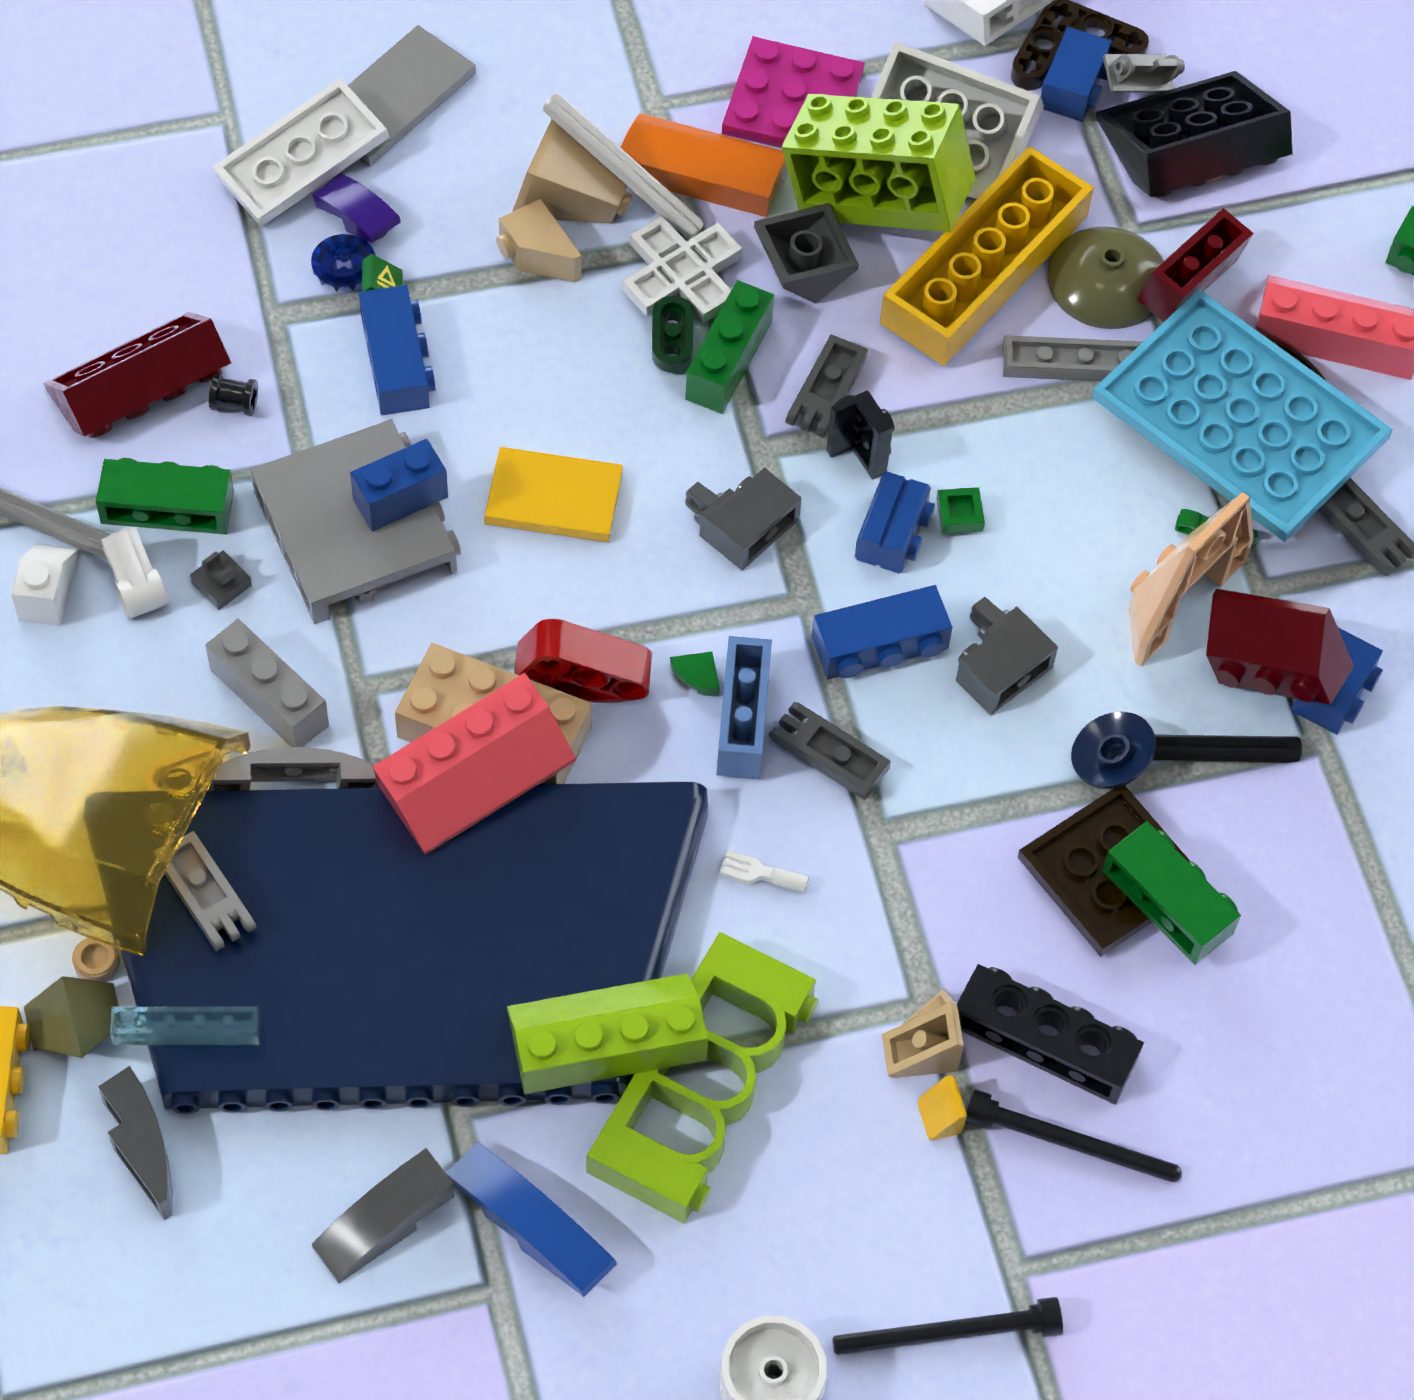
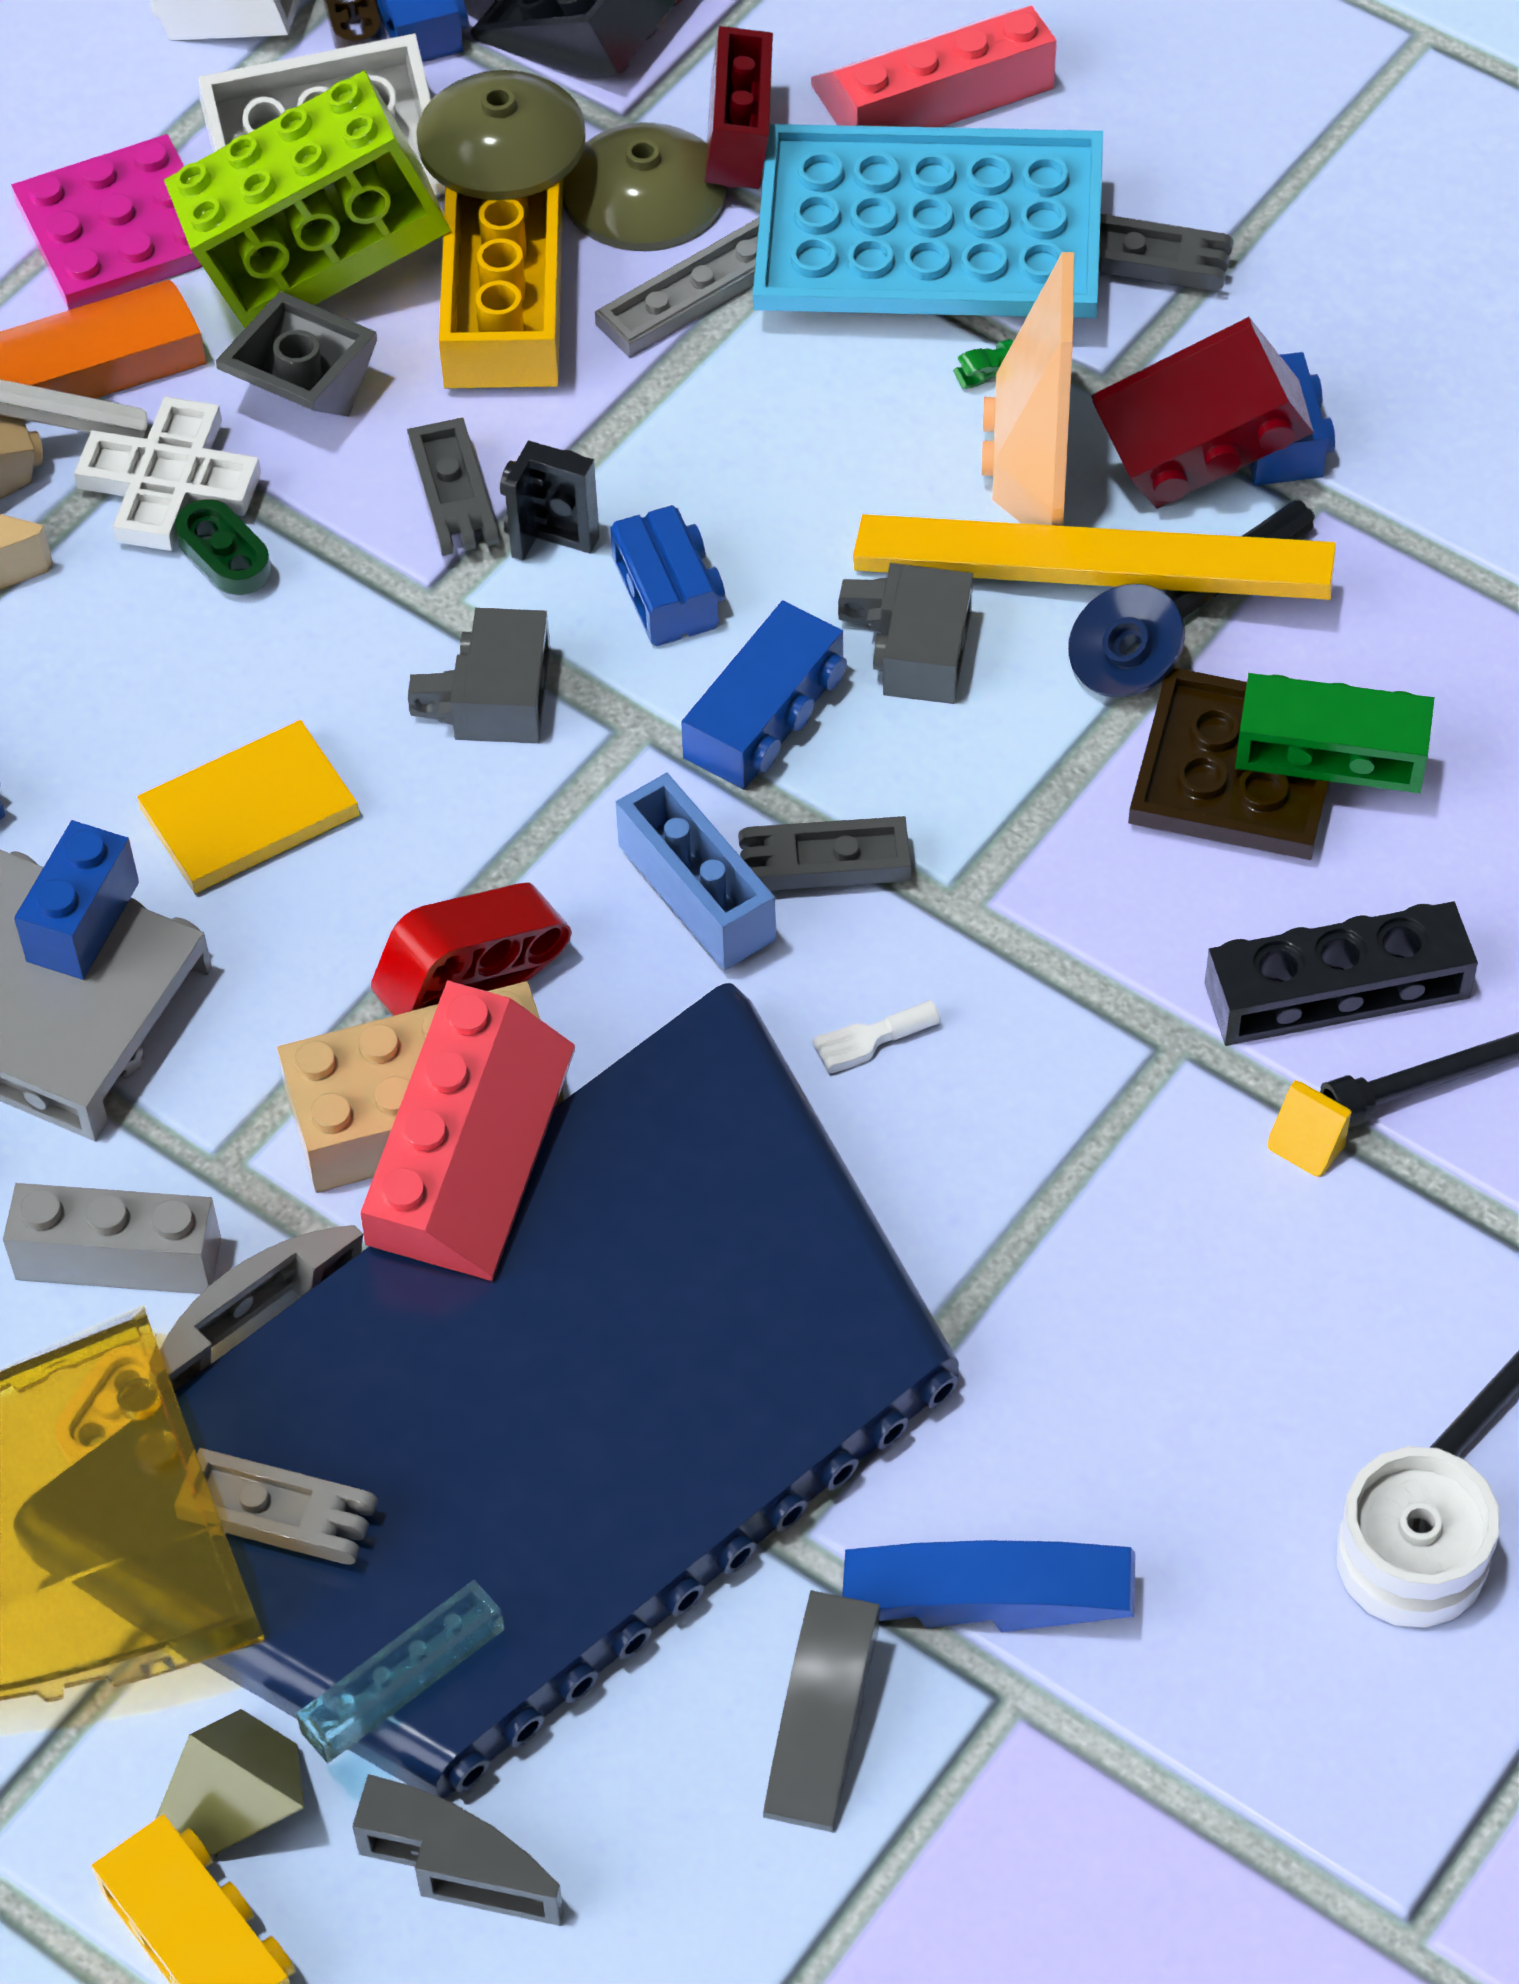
camera: 35 degrees left, 5 degrees down
tan tile [72,936,120,982] -> none
lime slope [507,973,709,1094] -> none
lime fence [586,931,819,1224] -> none
green tile [670,651,720,696] -> none
green brick [685,280,774,414] -> none
tan slope [881,989,964,1078] -> none
green plate [936,487,985,534] -> none
none -> olive dish [417,70,586,200]
none -> yellow tile [853,514,1336,600]

